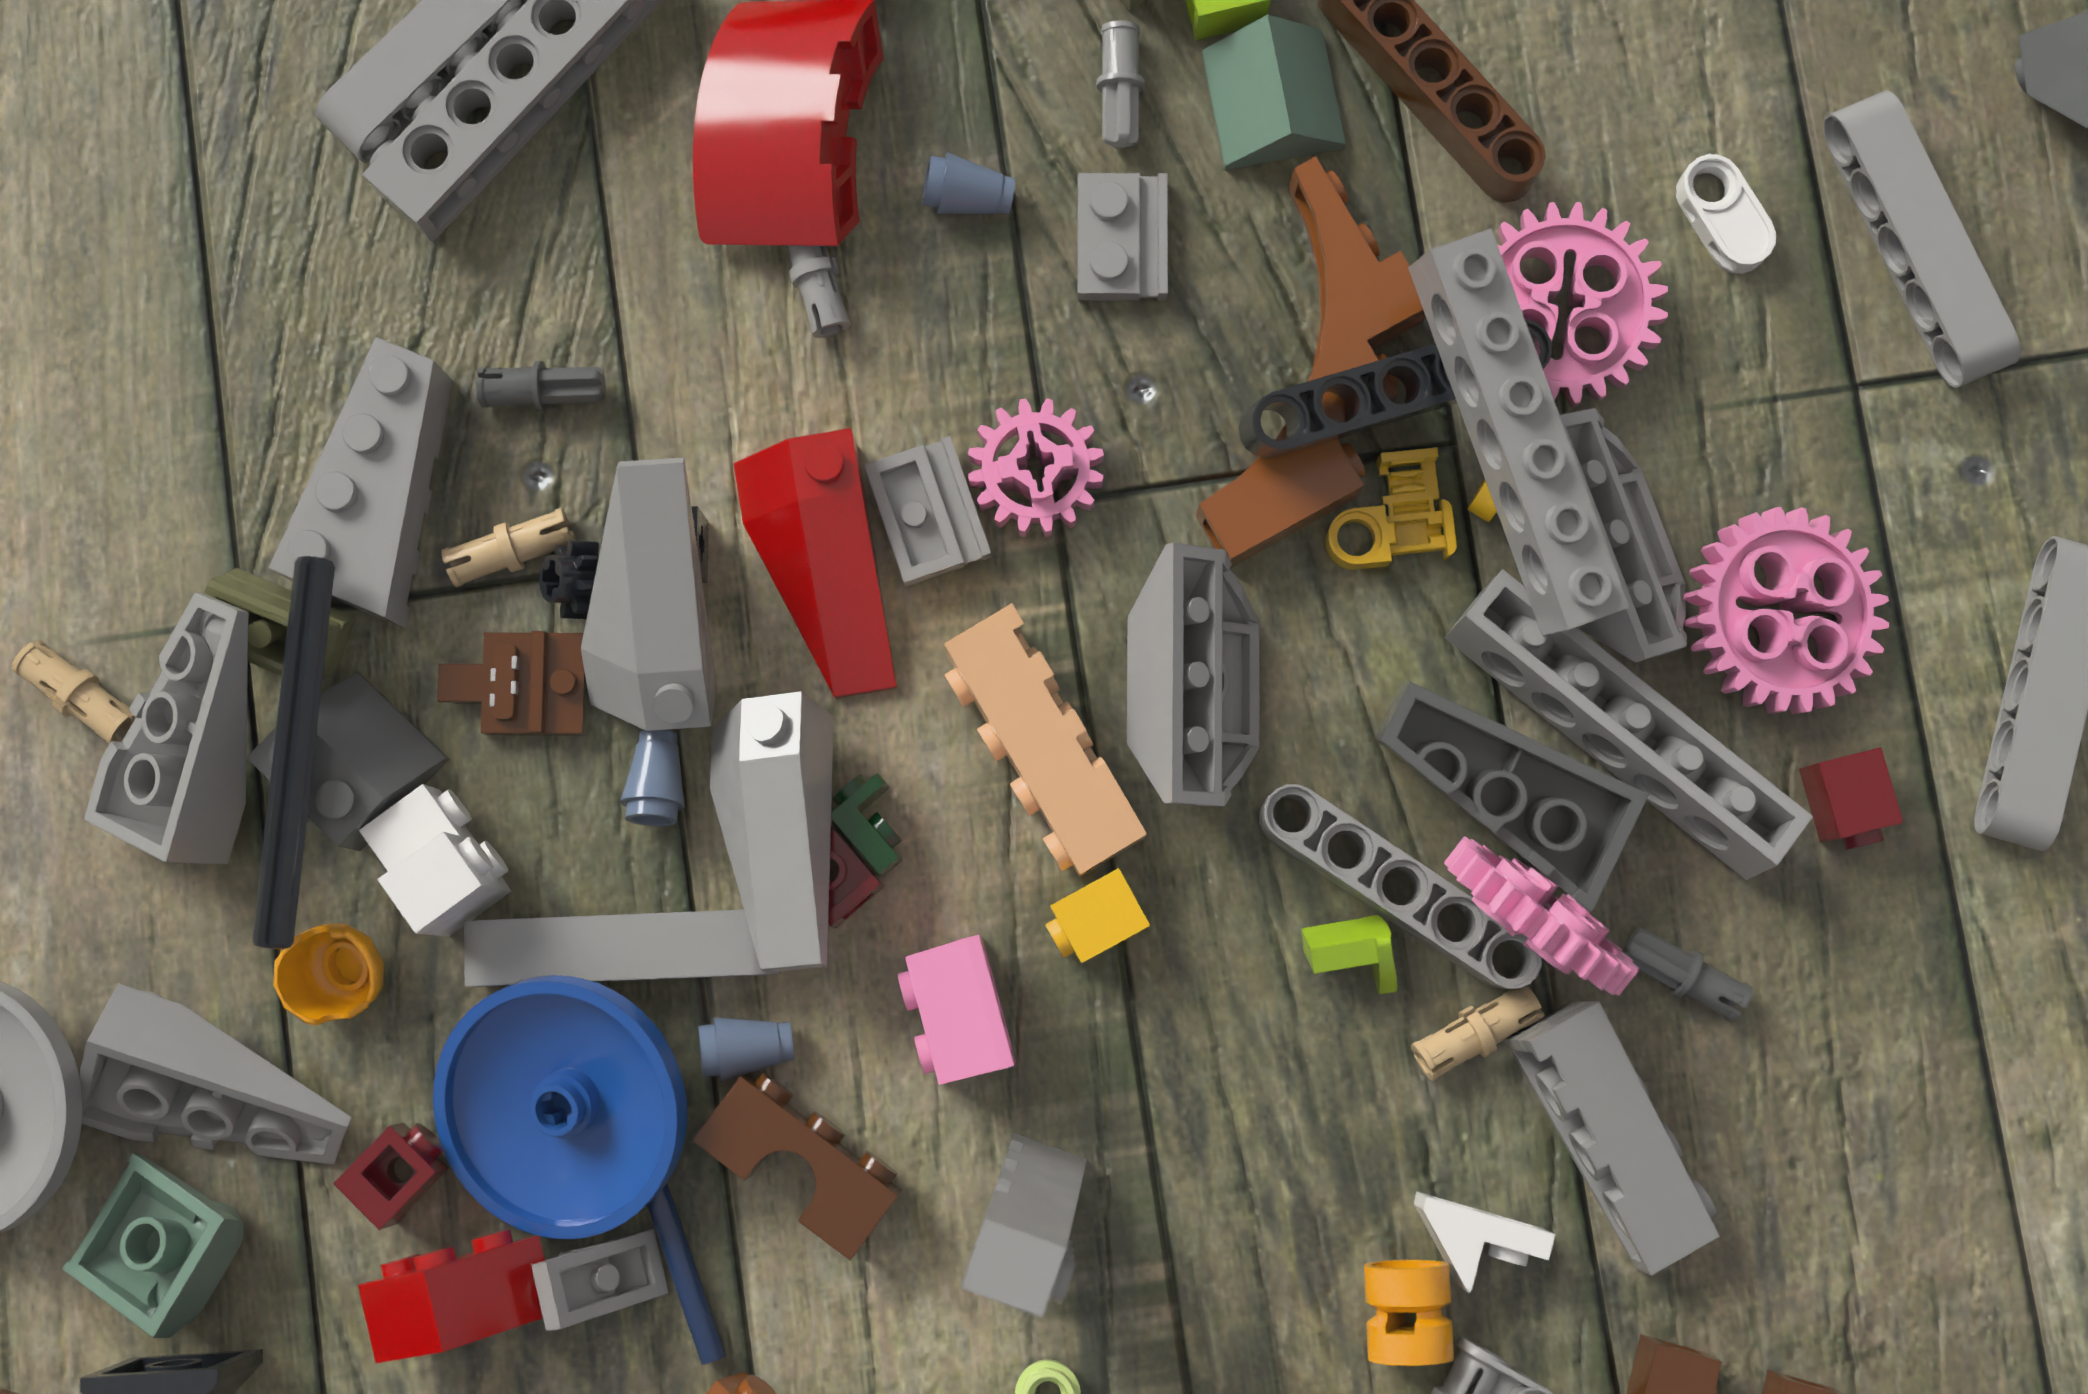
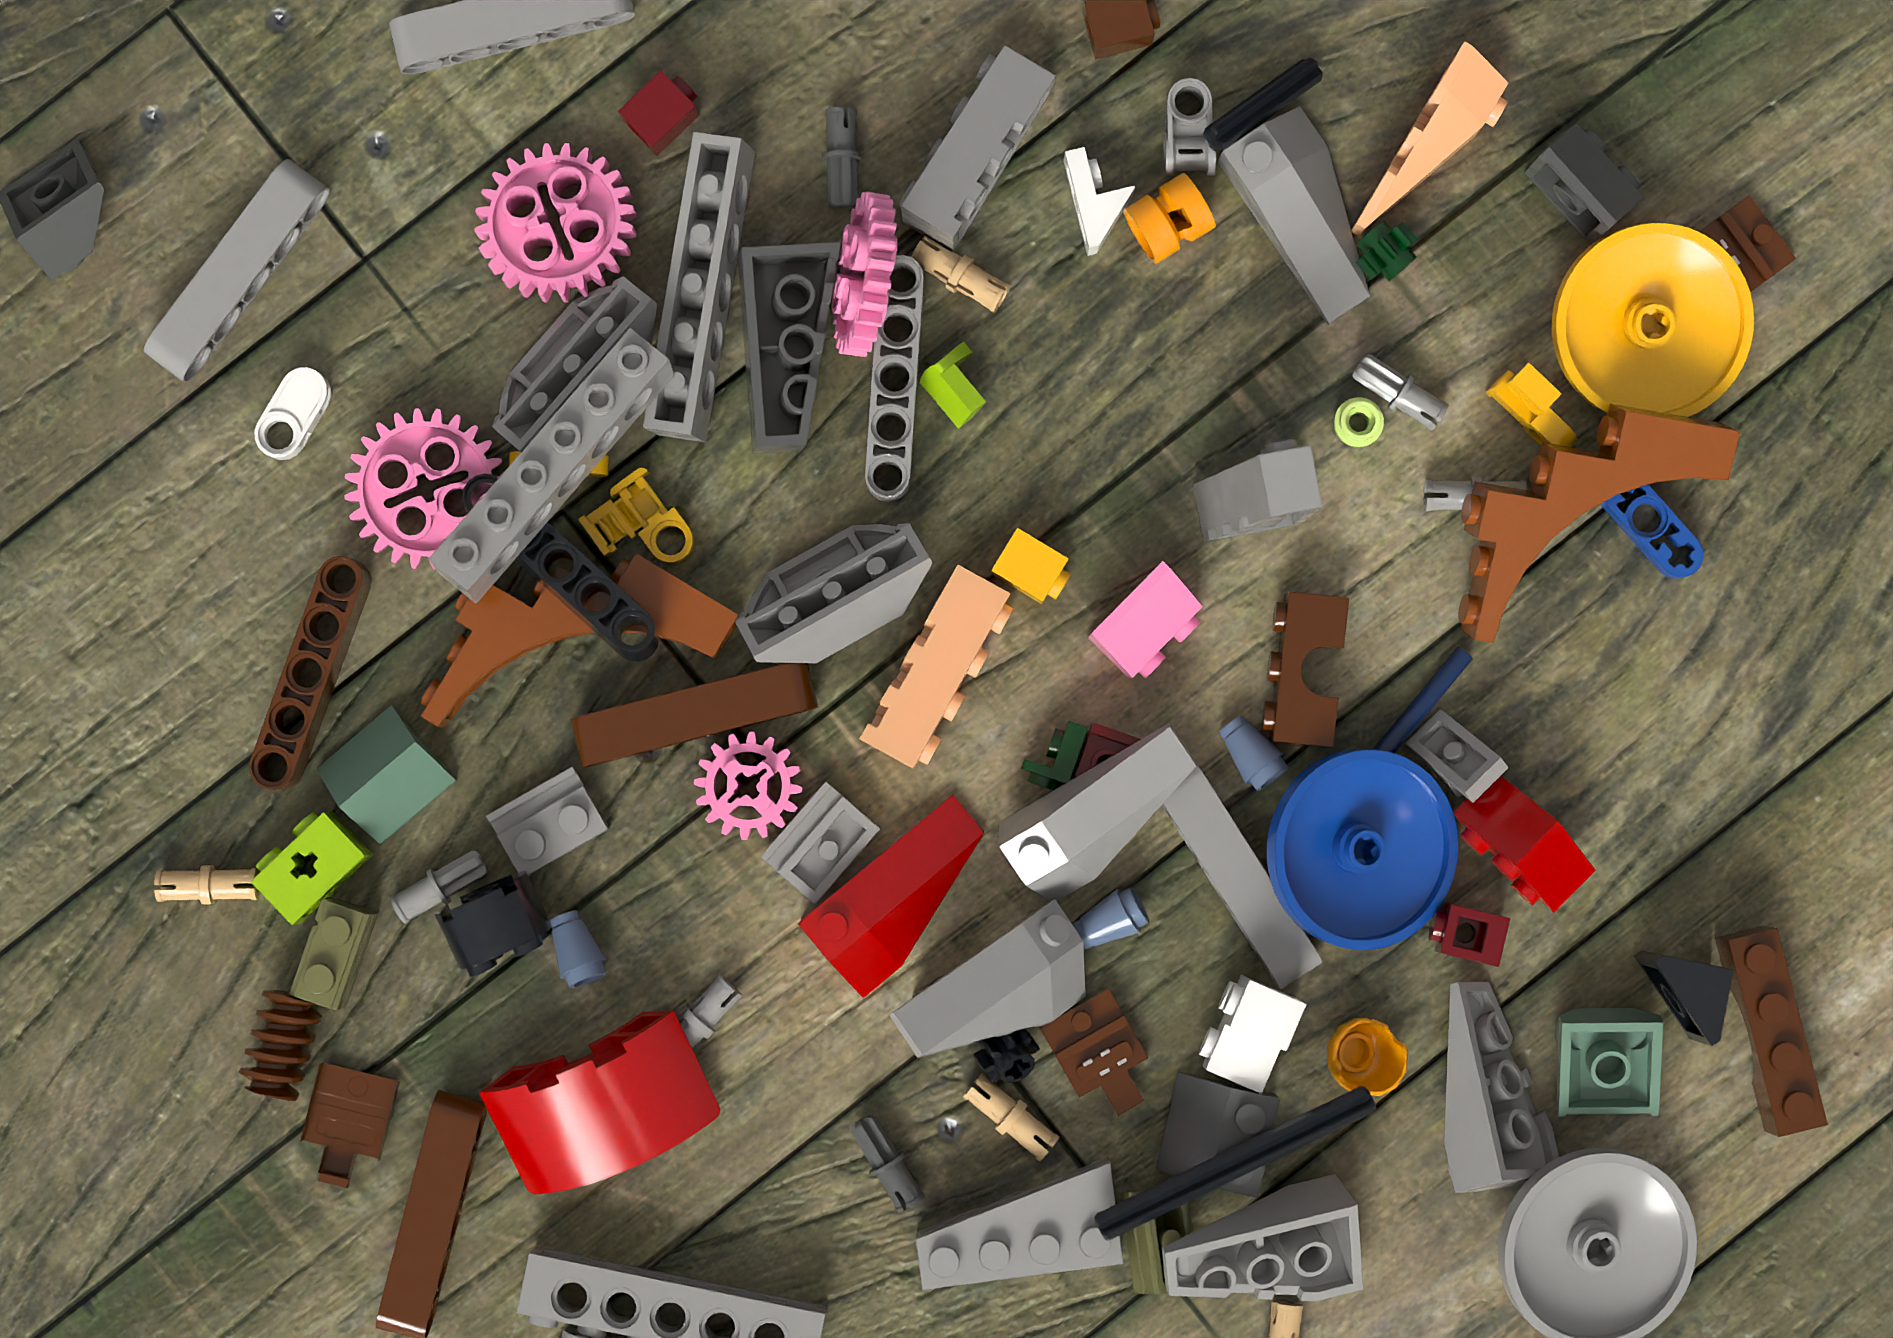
camera: 115 degrees left, 5 degrees up
none -> black brick [434,870,551,977]
none -> reddish brown beam [570,663,818,768]

